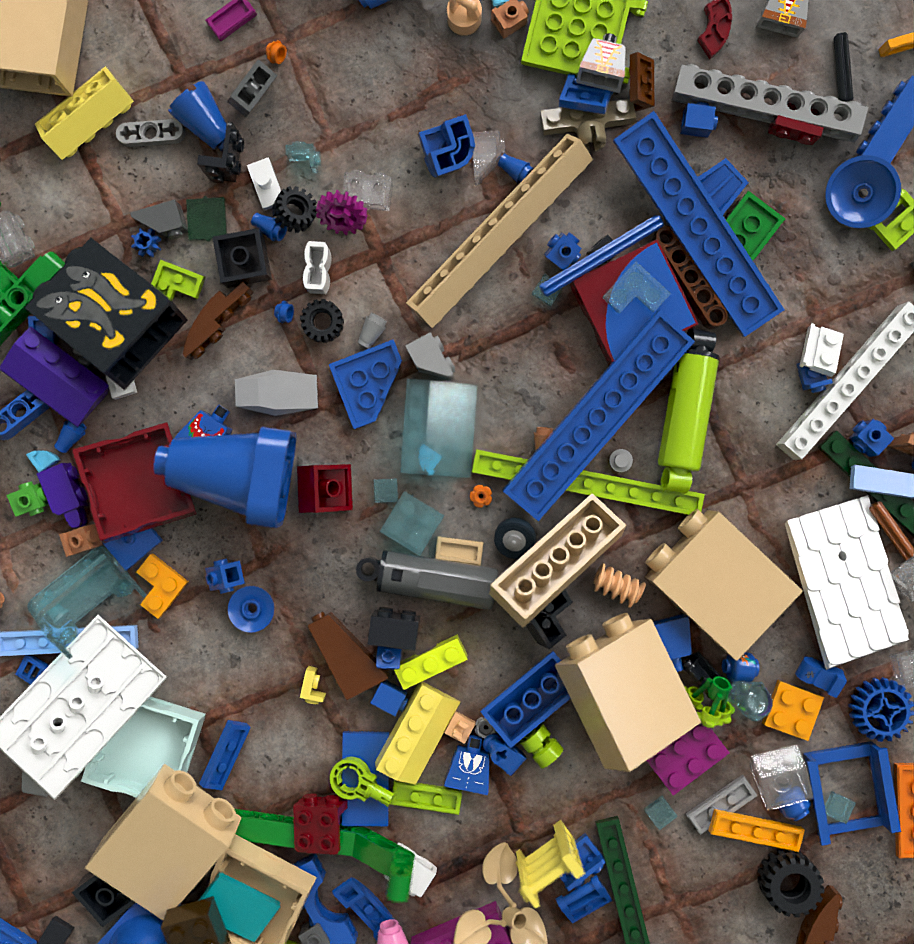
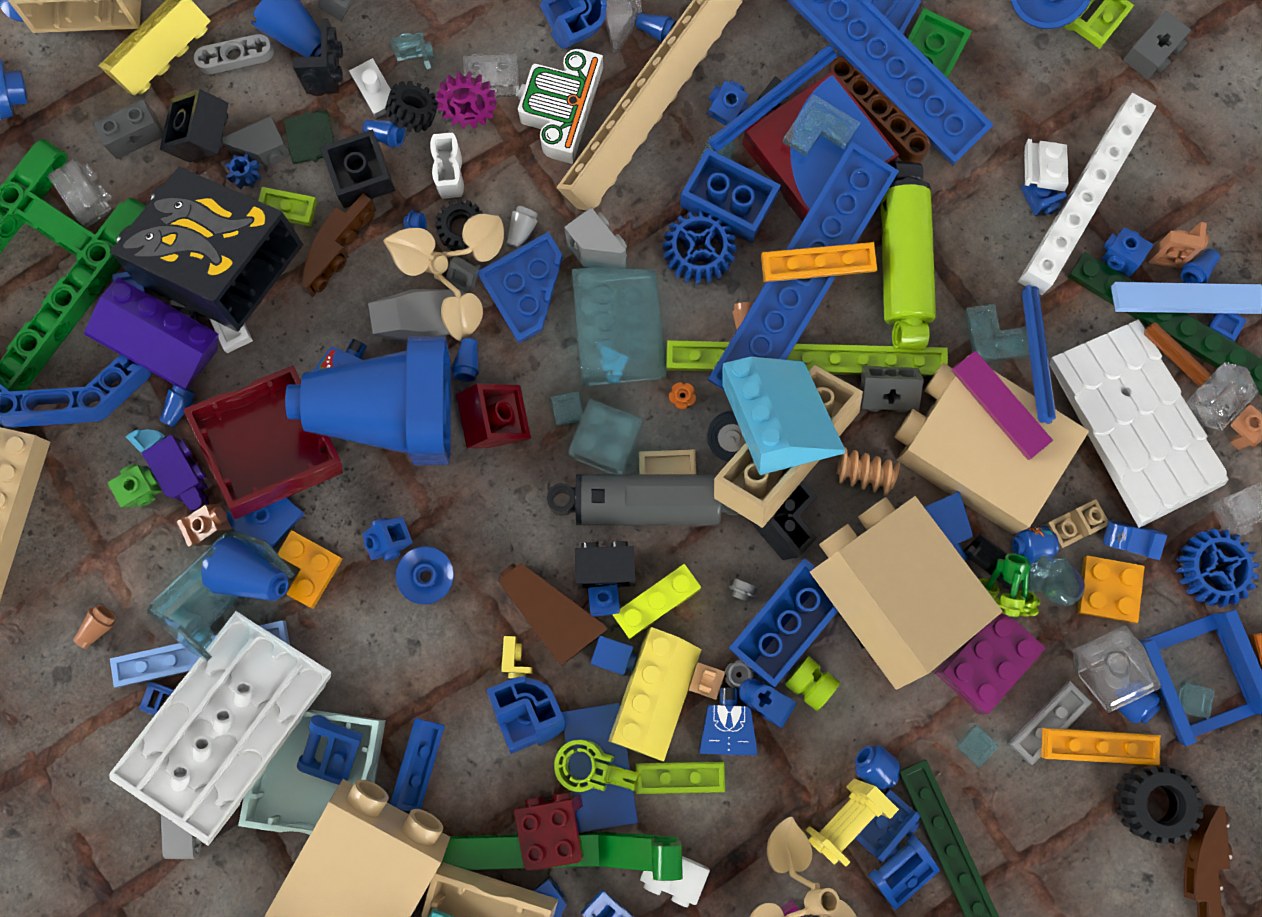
camera: 10 degrees left, 10 degrees down
light grey plate [609,449,633,472] -> none
none -> dark grey brick [93,100,164,159]
none -> black brick [160,89,229,162]
none -> blue cone [201,537,288,601]
none -> blue plate [297,715,363,785]
none -> tan plant [383,214,504,342]
none -> dark grey tile [446,256,481,293]
none -> blue cone [451,338,479,382]
none -> blue brick [486,676,565,754]
none -> brick [518,49,603,164]
none -> blue gear [662,210,737,285]
none -> blue brick [680,148,781,243]
none -> medium azure slope [722,357,845,475]
none -> light grey plate [728,579,756,602]
none -> light orange tile [761,242,877,282]
none -> blue head [855,745,900,790]
none -> dark grey brick [859,366,923,413]
none -> magenta tile [951,351,1054,460]
none -> clear light blue plate [965,304,1030,362]
none -> blue axle [1022,285,1056,424]
none -> tan slope [1044,499,1109,550]

